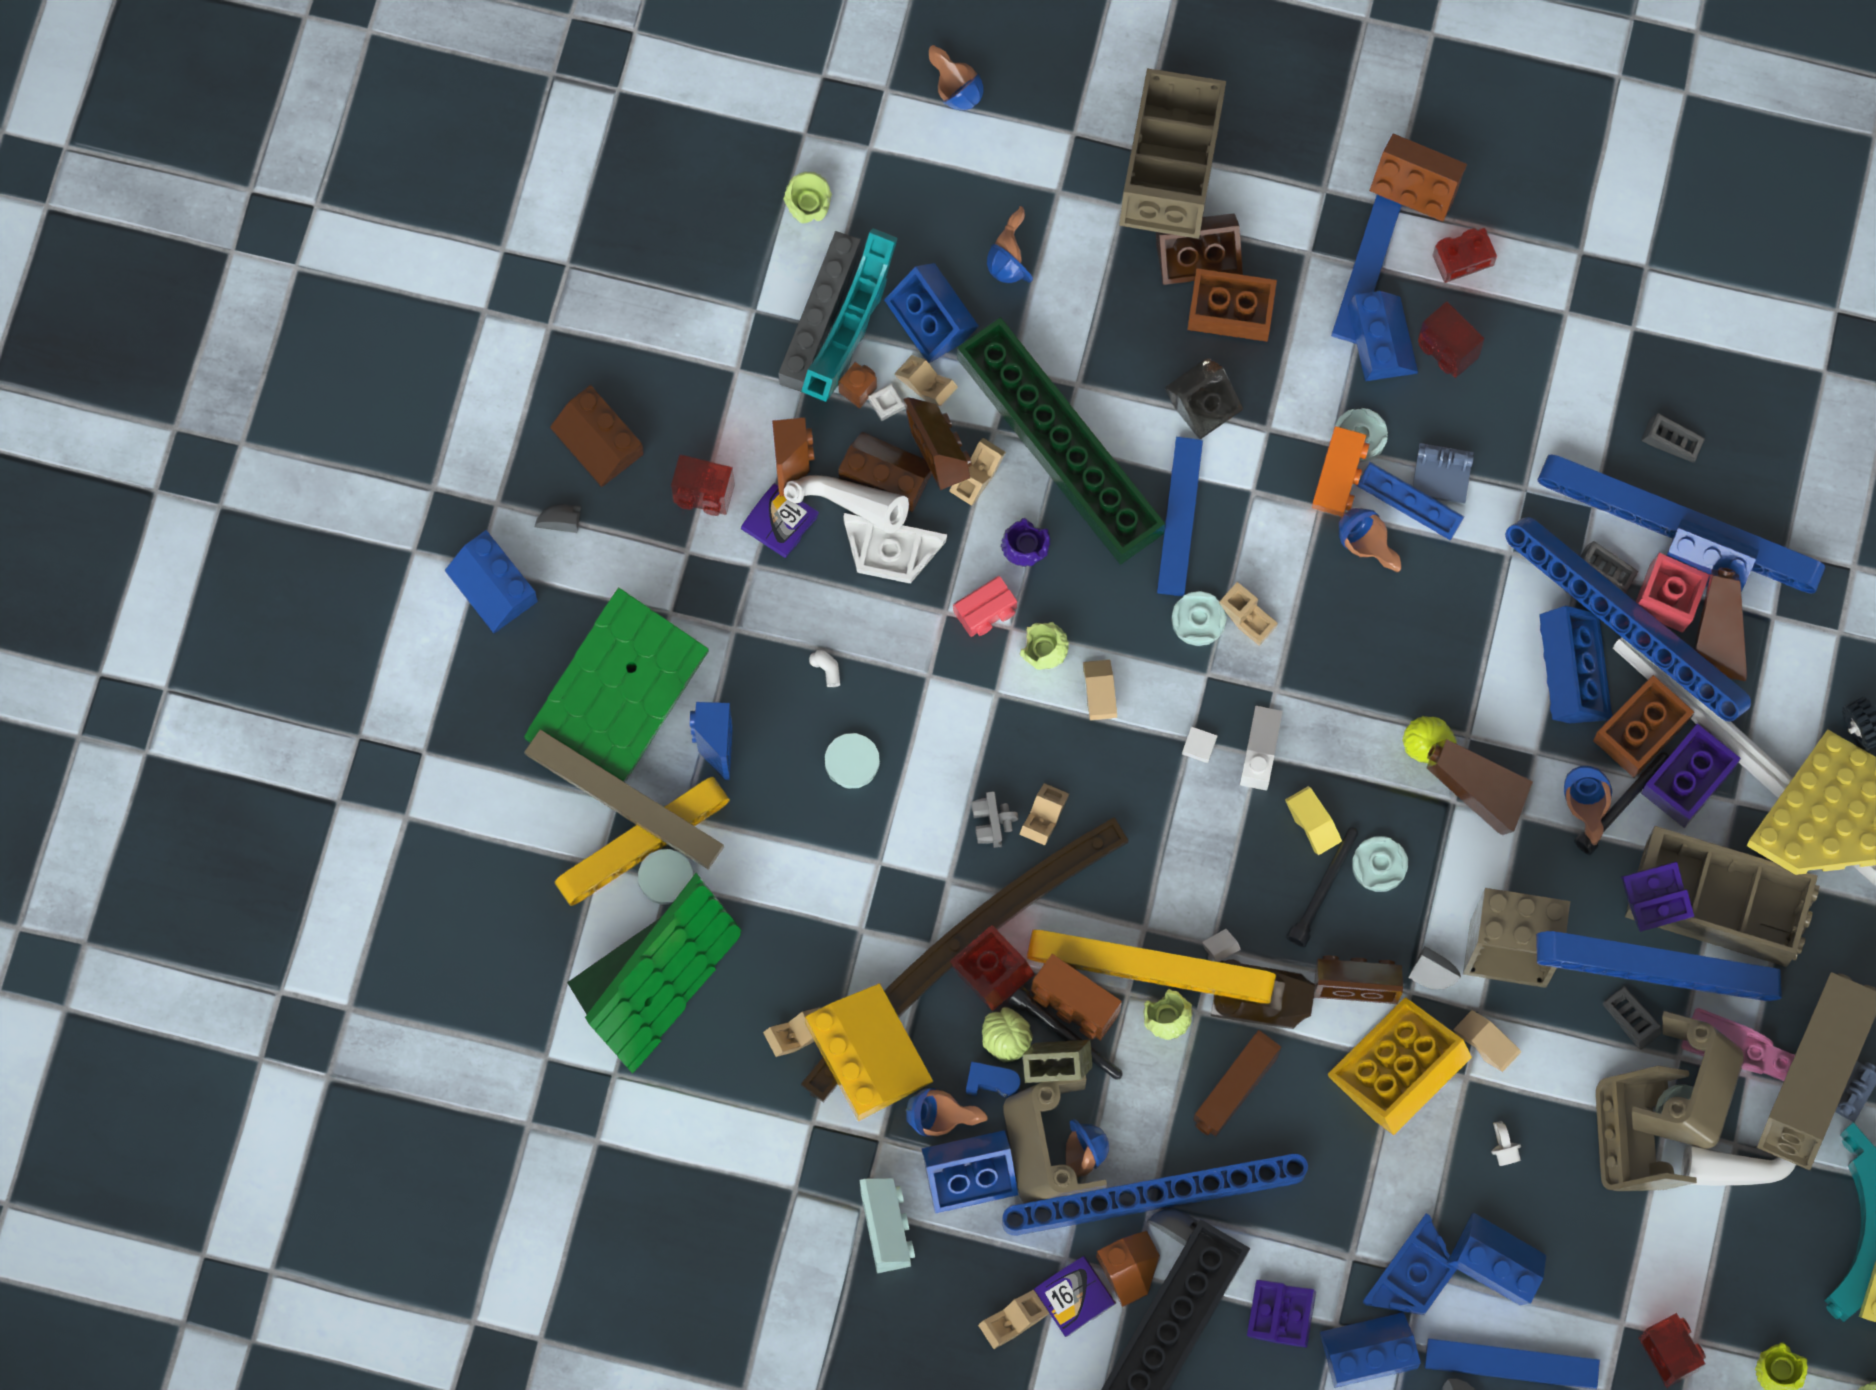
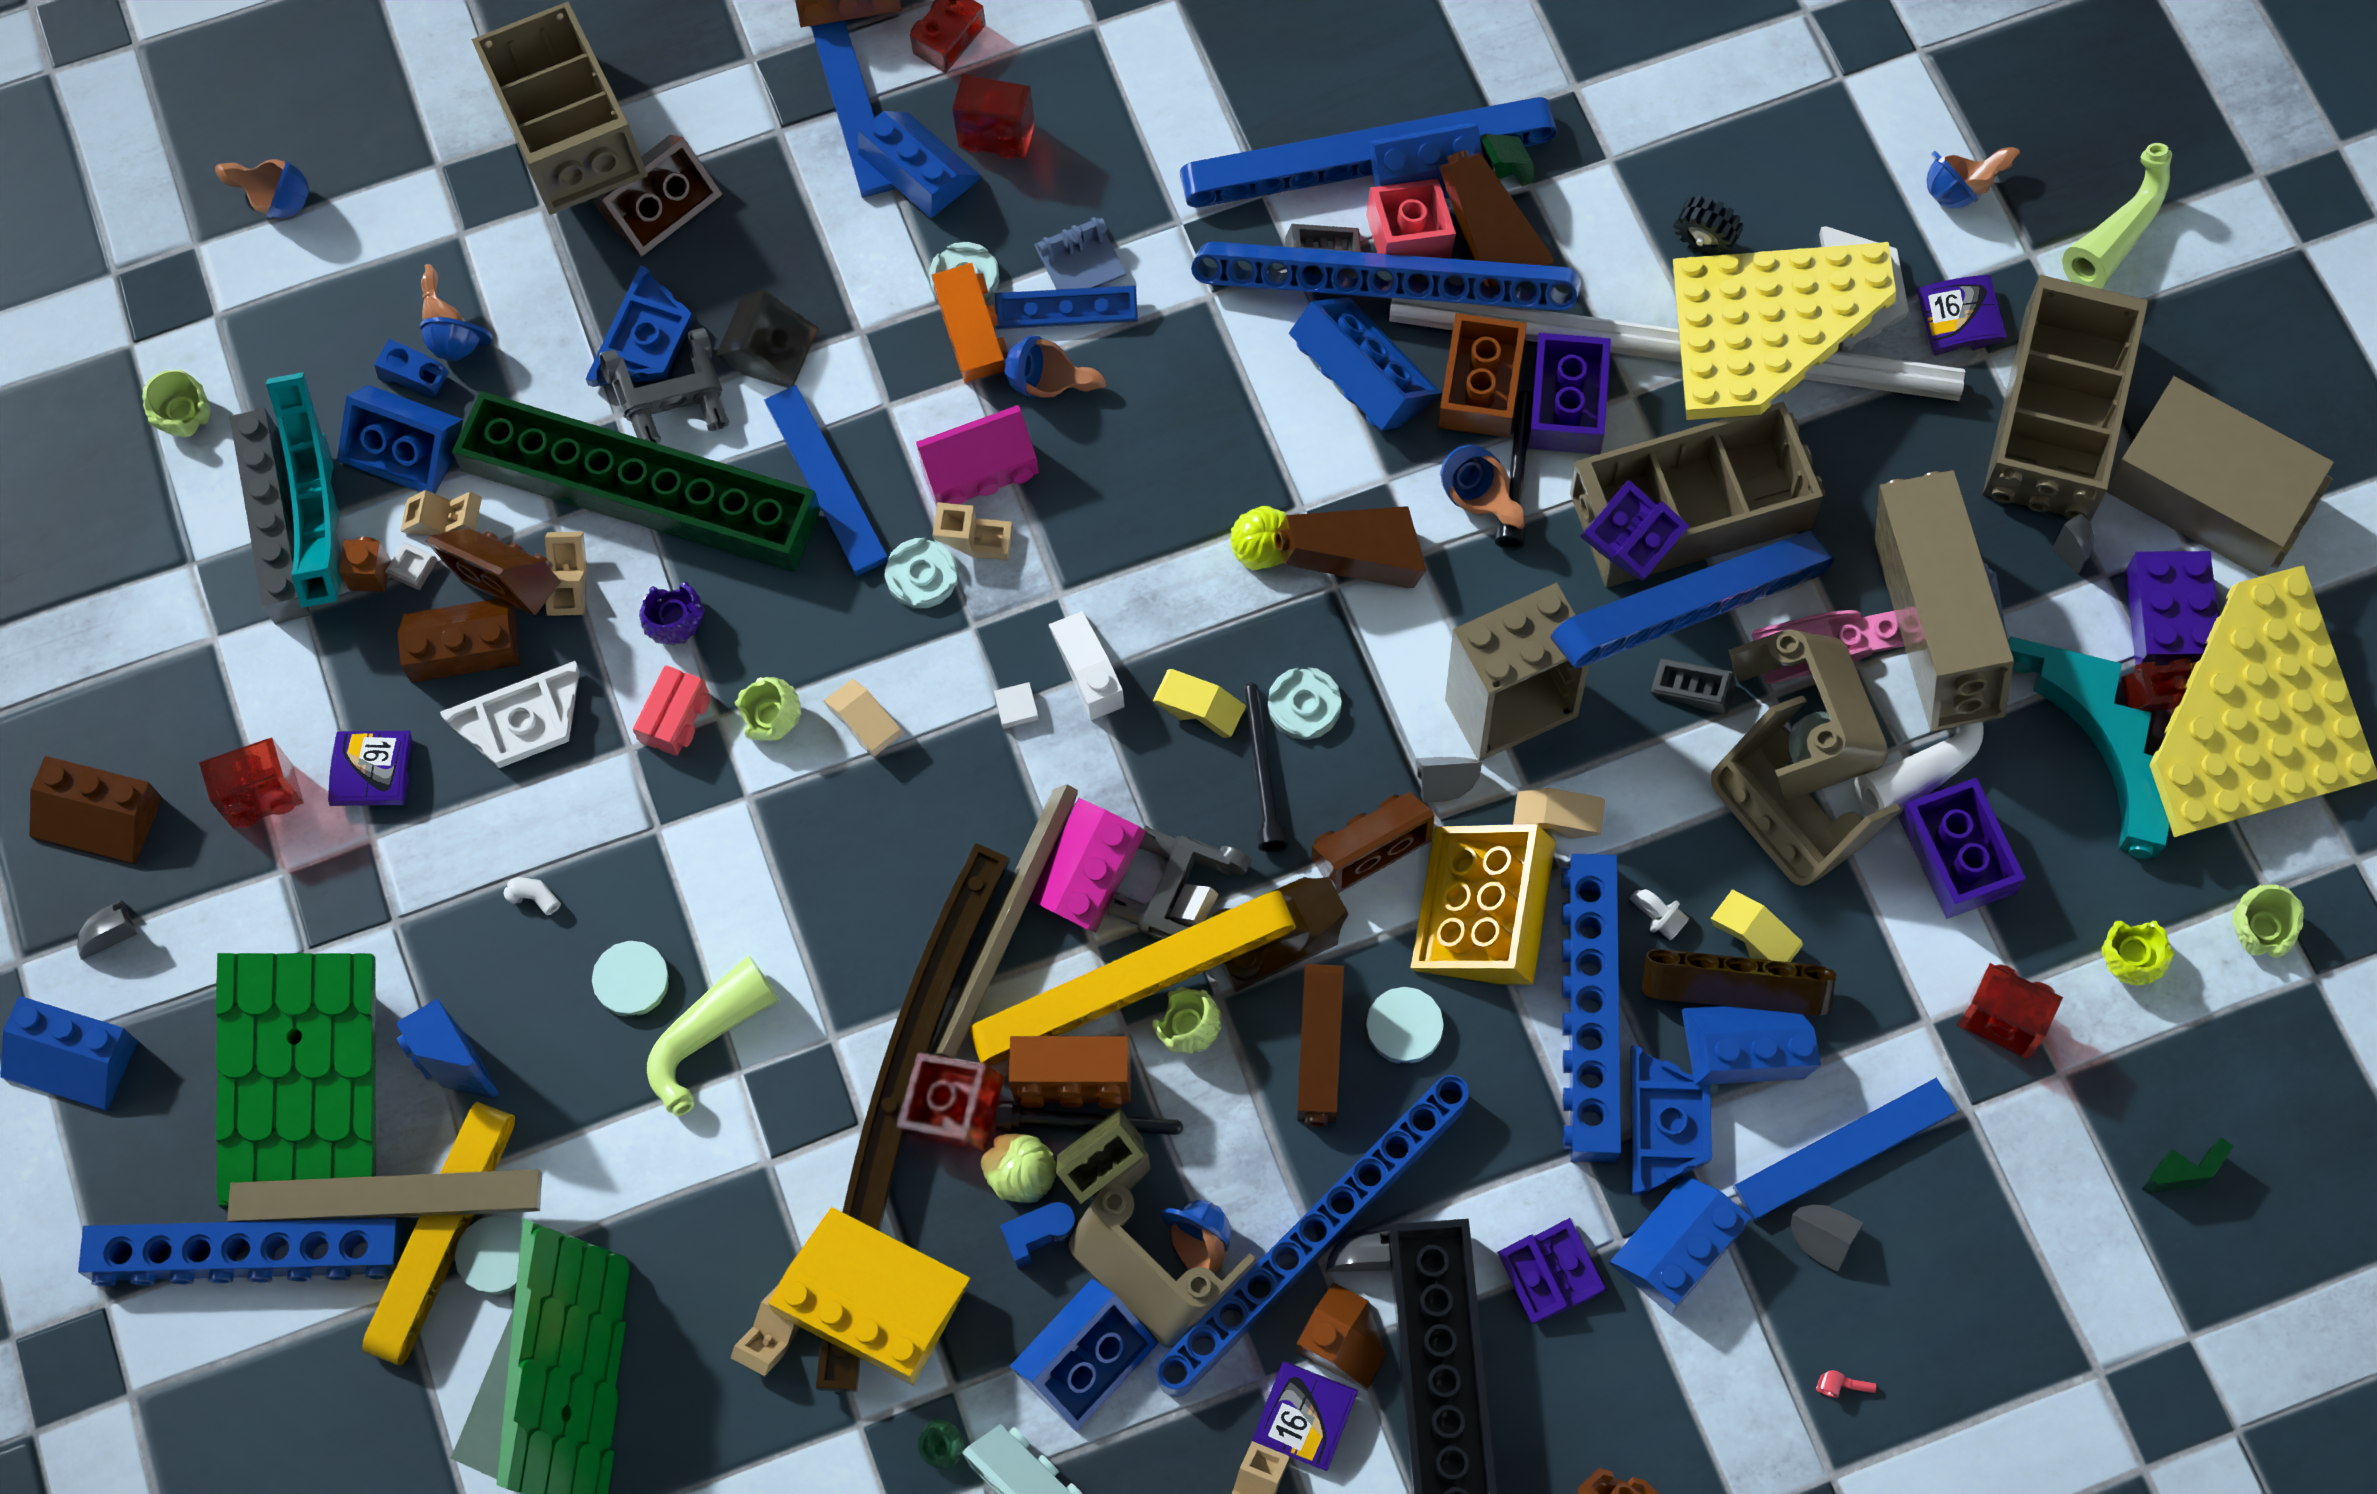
camera: 30 degrees left, 5 degrees down
dark orange slope [772,418,814,497] -> none
white animal [784,475,909,533] -> none
piece [905,1088,988,1137] -> none
light grey hips [972,792,1019,848] -> none
tan slope [1019,783,1069,845] -> none
dark orange brick [1187,269,1277,342] -> none
dark grey slope [1641,413,1705,462] -> none
none -> blue brick [78,1218,406,1287]
none -> blue leg [374,339,449,398]
none -> blue wing [585,265,694,387]
none -> dark grey connector [599,328,730,444]
none -> yellowish green animal [647,955,780,1117]
none -> dark pink slope [916,405,1039,507]
none -> clear green hat [918,1419,964,1469]
none -> dark tan tile [928,784,1078,1062]
none -> dark pink slope [1029,798,1146,933]
none -> dark grey connector [1107,826,1252,940]
none -> light aqua tile [1366,987,1444,1064]
none -> dark green slope [1480,133,1535,187]
none -> blue brick [1561,854,1621,1163]
none -> dark brown beam [1641,949,1837,1015]
none -> light yellow slope [1711,889,1803,962]
none -> dark purple brick [1899,778,2026,919]

